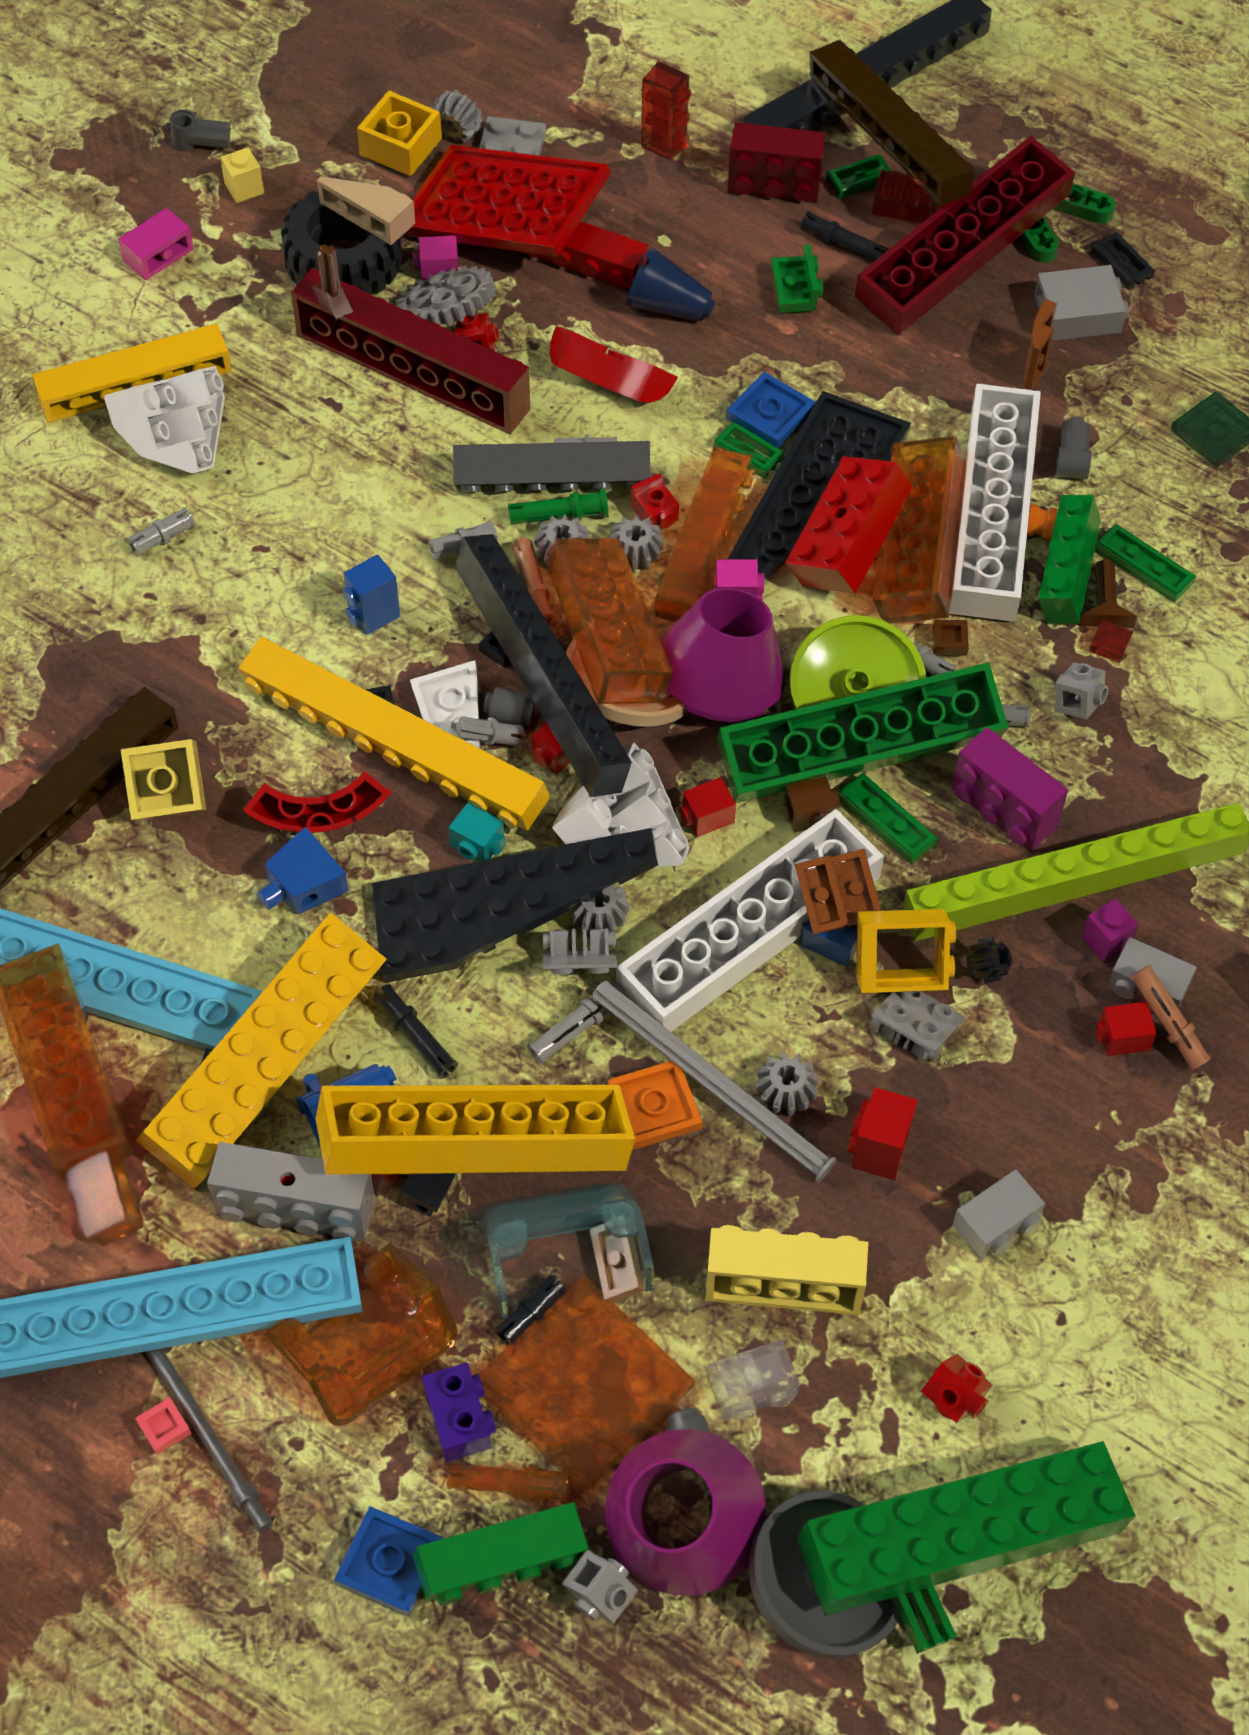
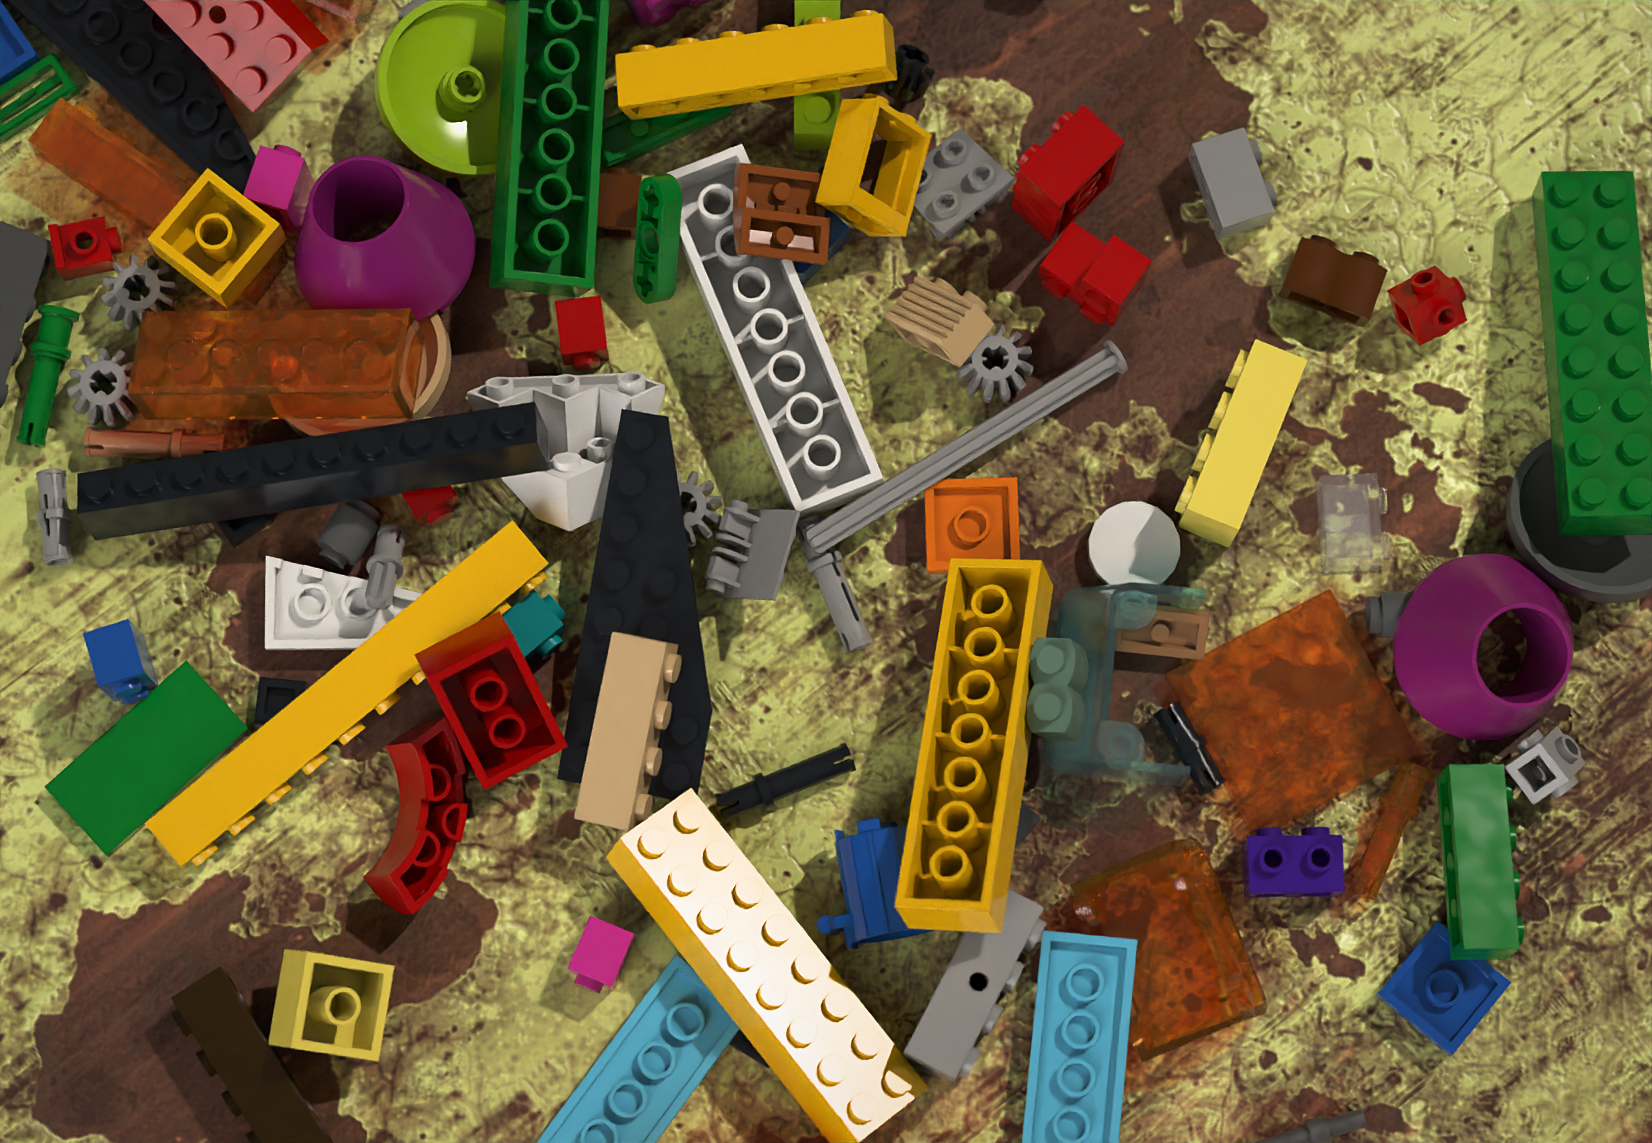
camera: 75 degrees left, 20 degrees up
blue torso [257,827,349,914] -> none
none -> green tile [44,660,250,857]
none -> yellow brick [148,168,287,309]
none -> red brick [414,611,568,790]
none -> dark pink brick [568,915,636,994]
none -> tan brick [574,632,681,831]
none -> yellow brick [615,10,897,120]
none -> green beam [633,174,682,304]
none -> tan brick [885,277,995,368]
none -> red brick [1011,104,1125,245]
none -> sand green brick [1026,637,1089,742]
none -> white tile [1087,501,1180,594]
none -> reddish brown brick [1278,235,1388,327]

